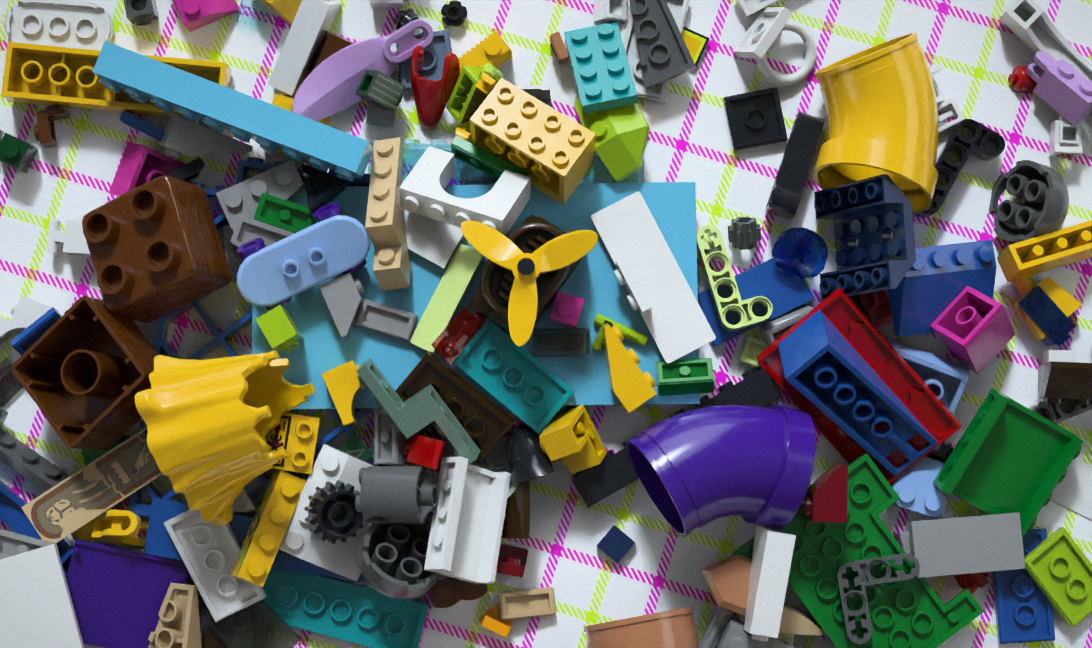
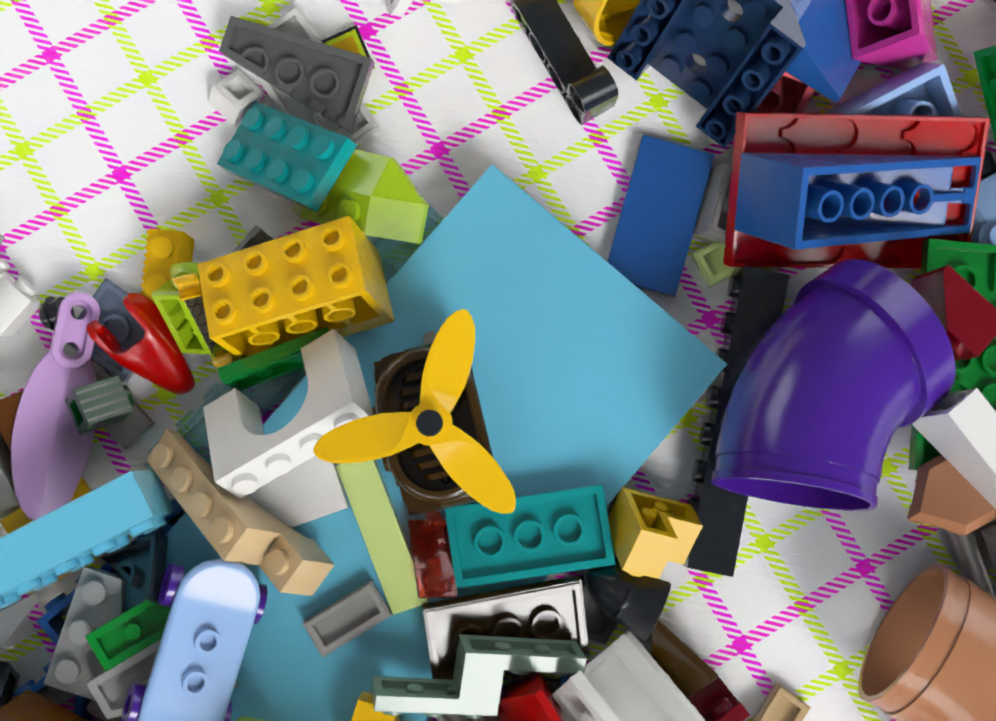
camera: 55 degrees left, 0 degrees up
light grey slope [319,273,365,339] -> none
black plate [441,0,468,27] -> none
clear smoke slope [534,328,590,357] -> none
nougat tile [549,31,569,65] -> none
dark pink brick [549,291,585,329] -> none
white bracket [591,191,716,364] -> none
lime hose [591,313,648,351] -> none
dark blue tile [596,525,635,564] -> none
yellow slope [602,323,657,413] -> none
green slope [656,358,714,396] -> none
yellowish green beam [696,225,773,332] -> none
black tile [723,87,788,151] -> none
dark grey gear [728,216,761,250] -> none
clear blue tile [772,227,828,280] -> none

